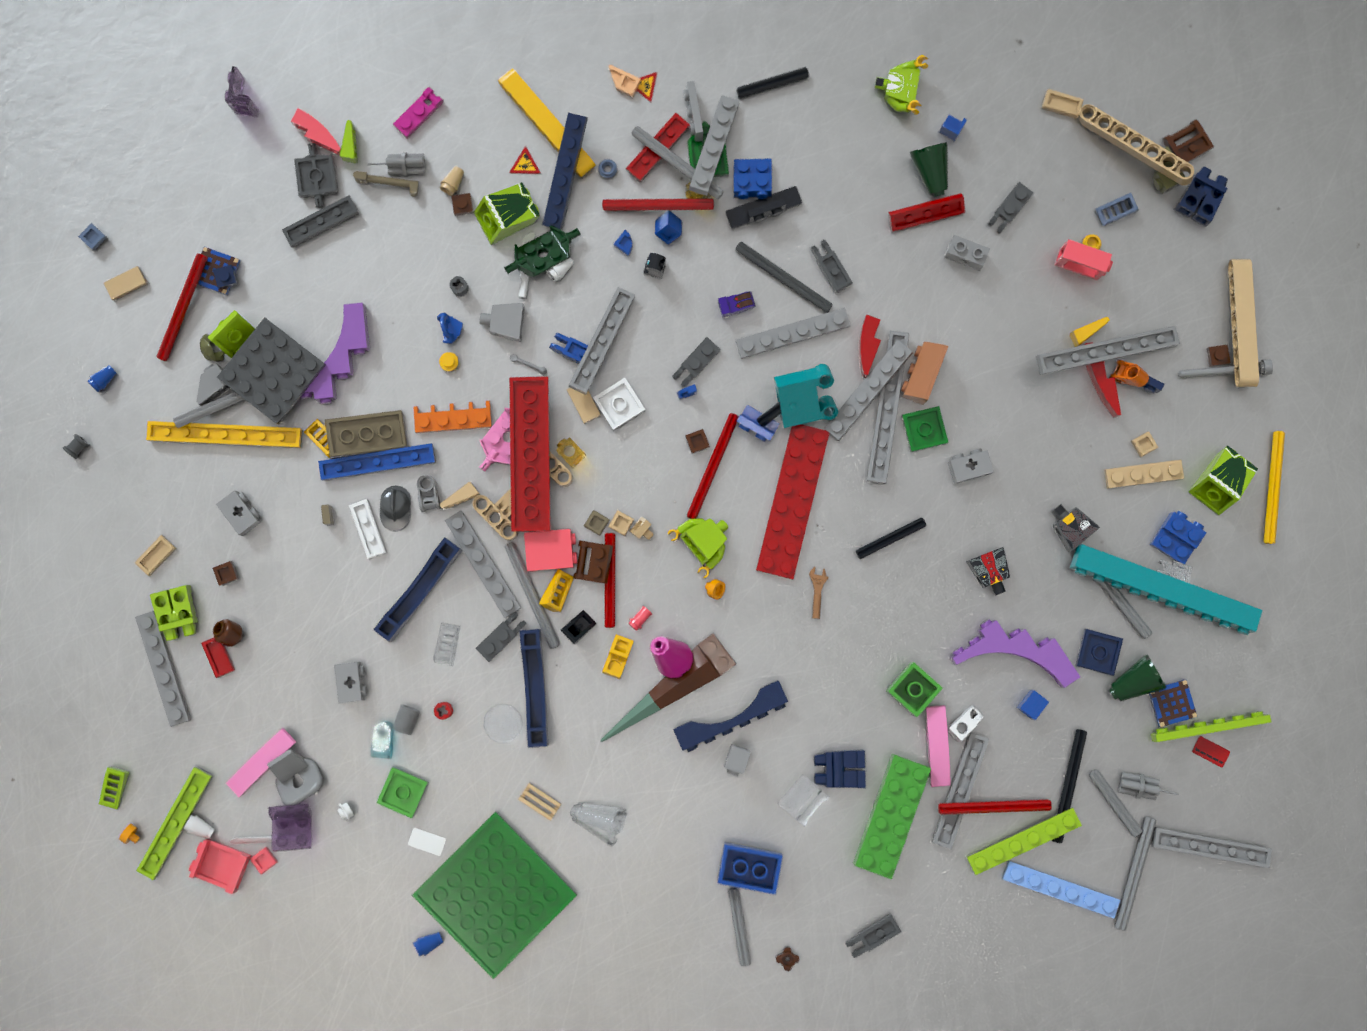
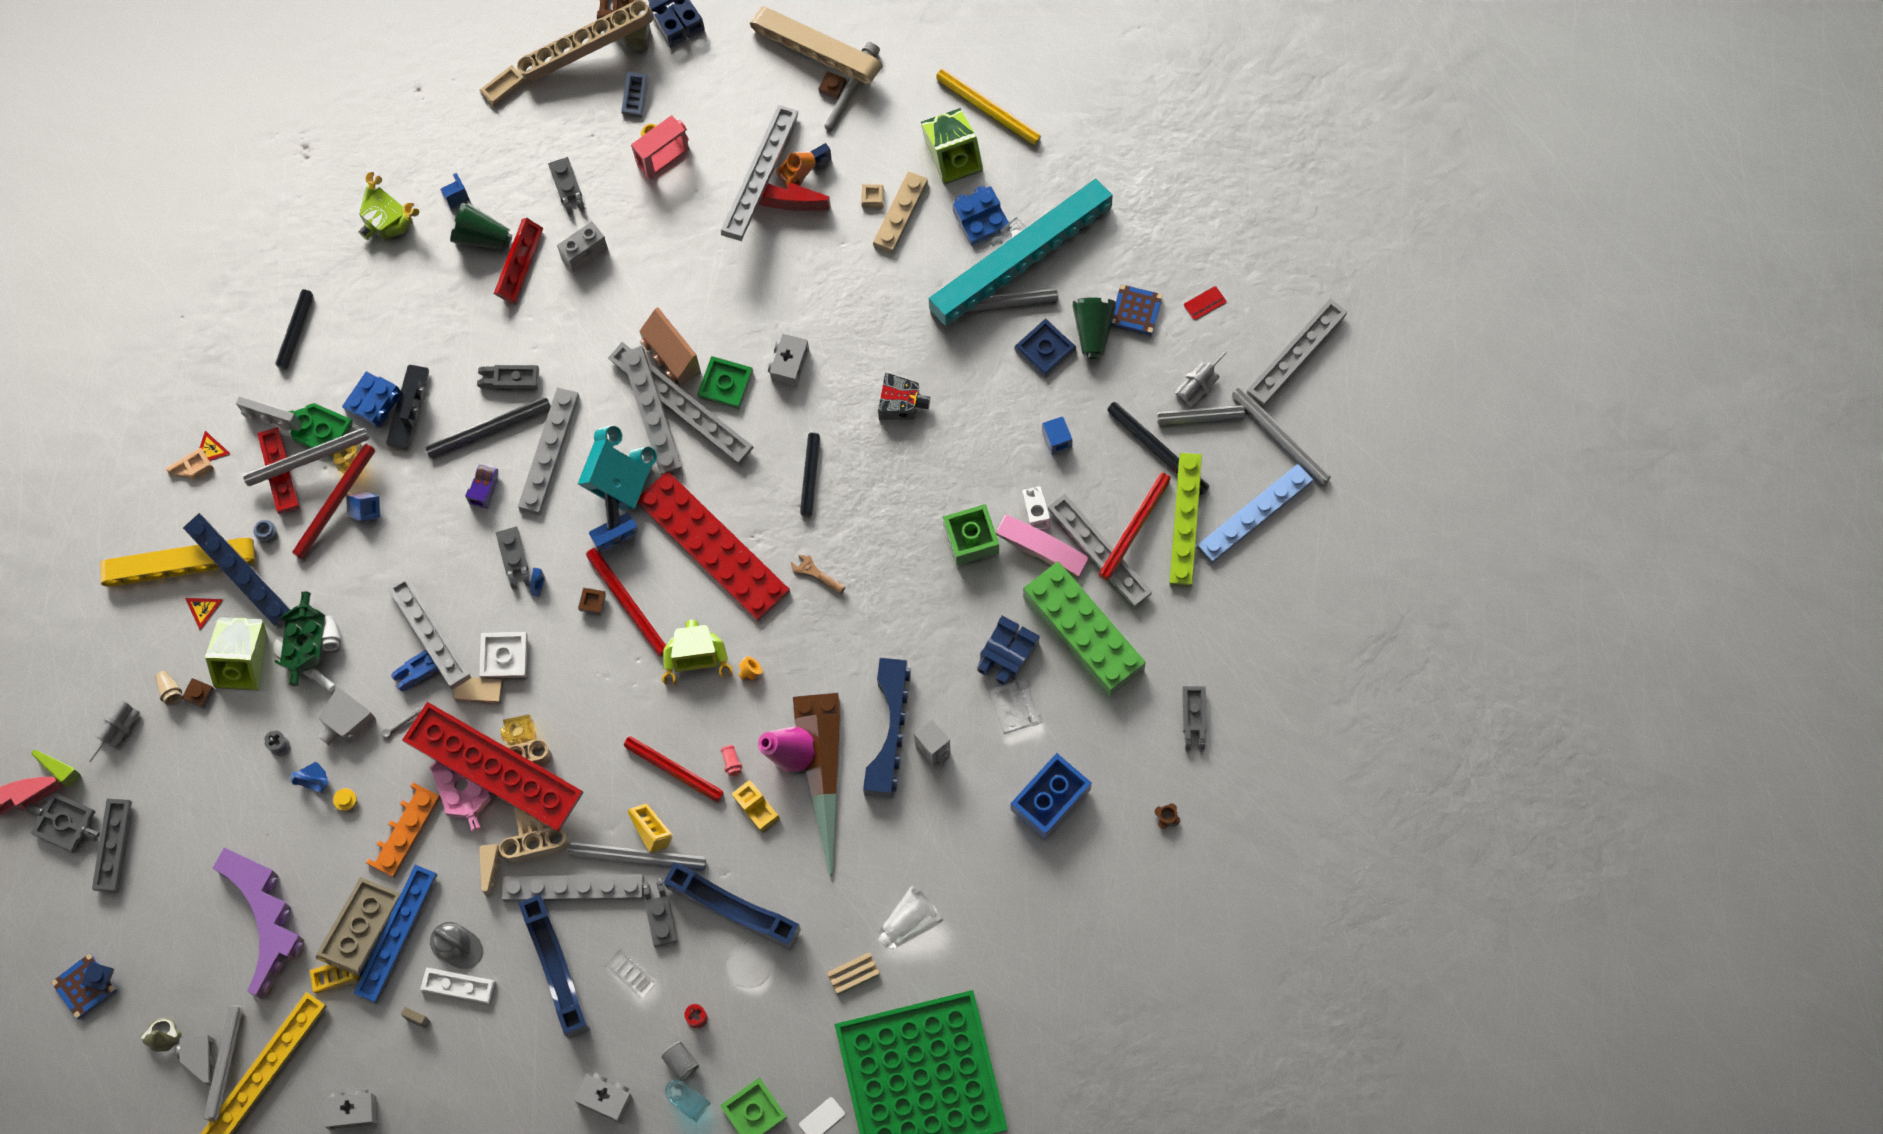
camera: 55 degrees left, 15 degrees down
tan tile [104,266,147,301] -> none
red axle [157,253,207,361] -> none
lime tile [208,310,255,359] -> none
dark grey plate [217,317,326,425] -> none
dark tan hinge [353,171,419,197] -> none
dark pink plate [393,87,443,139] -> none
light grey piece [417,475,441,512] -> none
coral panel [524,529,577,572] -> none
black slope [561,610,597,644] -> none
reddish brown plate [573,540,613,584] -> none
dark tan tile [584,510,610,536] -> none
tan tile [608,510,634,536] -> none
blue tile [613,230,632,257] -> none
tan tile [630,517,654,540] -> none
black leg [643,253,666,279] -> none
light grey plate [689,95,739,196] -> none
light grey axle [728,888,751,966] -> none
red slope [859,314,881,378] -> none
medium lavender arch [950,619,1080,688] -> none
torso [1052,504,1100,552] -> none
yellow slope [1070,317,1110,347] -> none
lime plate [1151,711,1271,742] -> none

